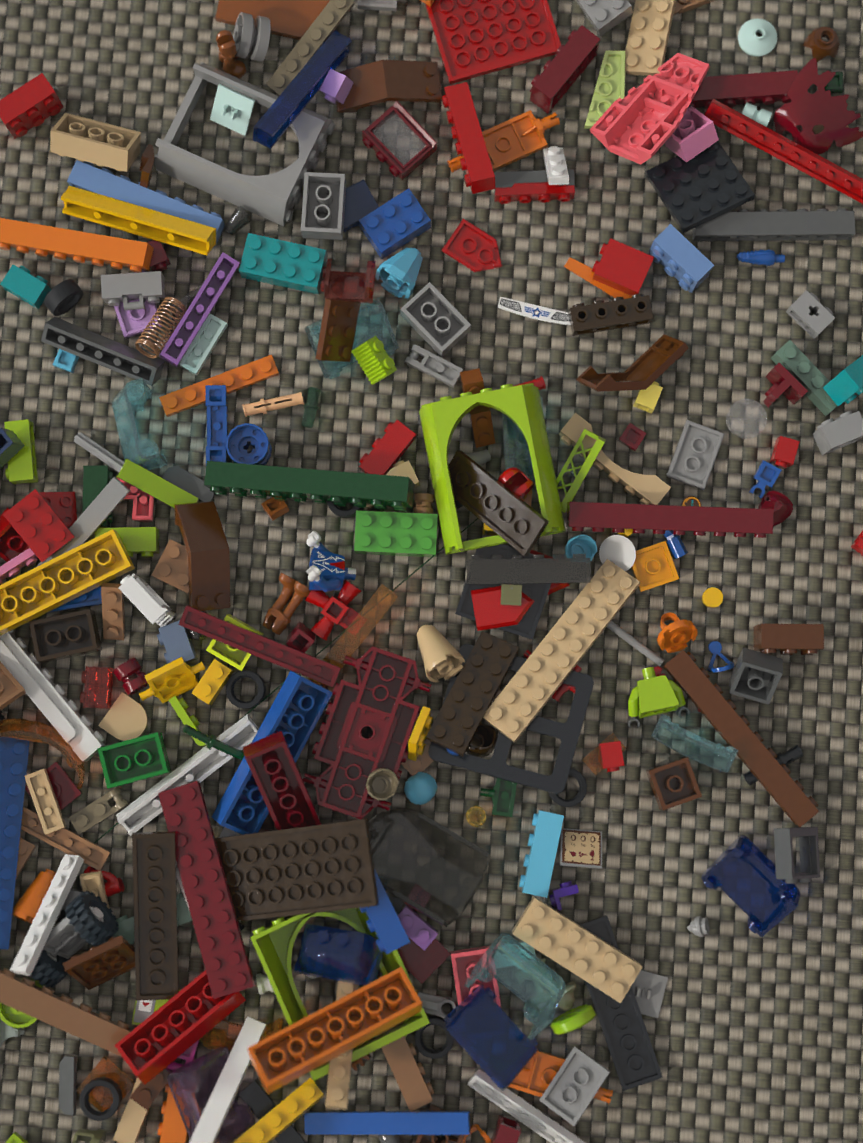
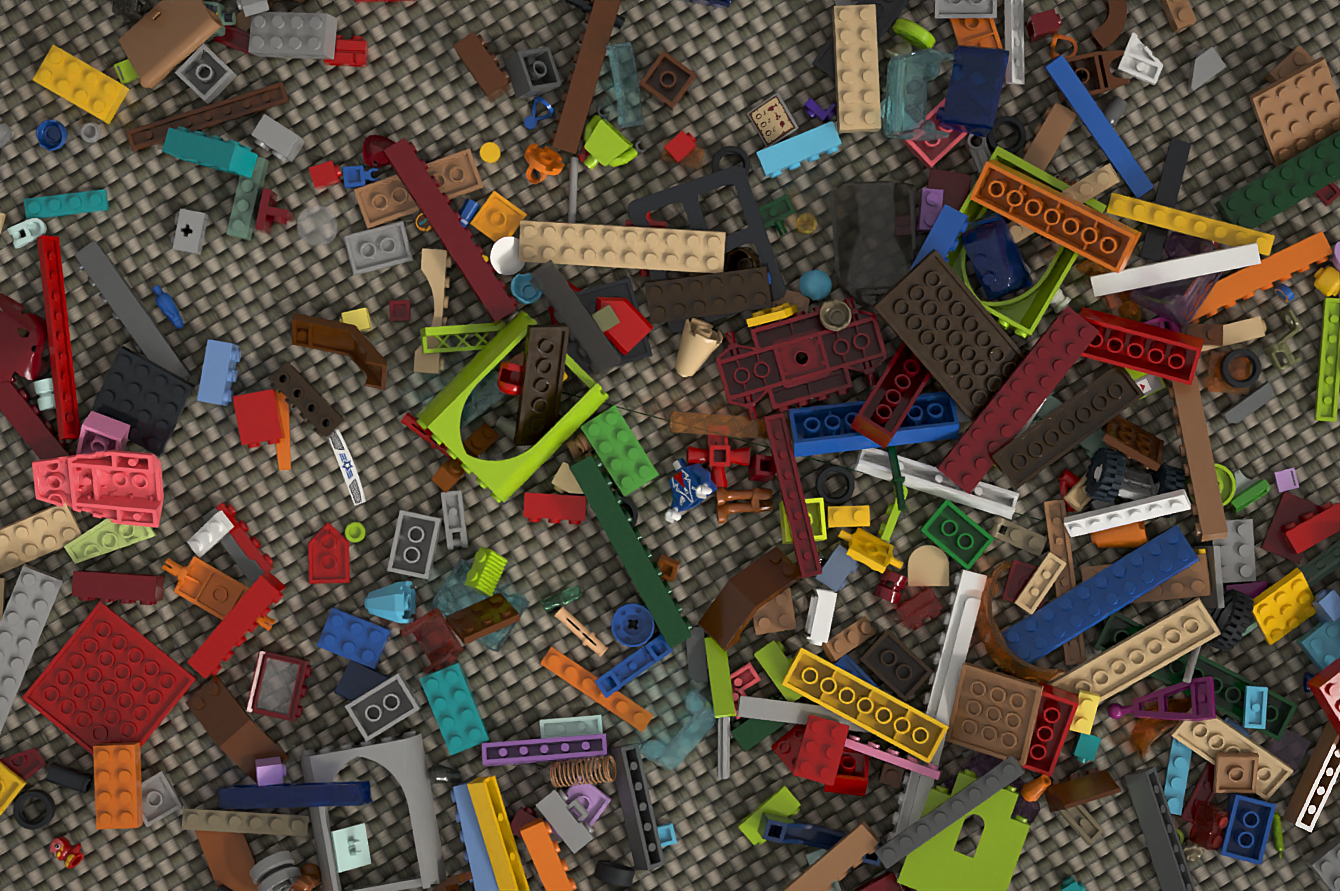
camera: 130 degrees left, 5 degrees up
none -> lime tile [345,522,366,542]
none -> medium nougat plate [354,148,484,229]

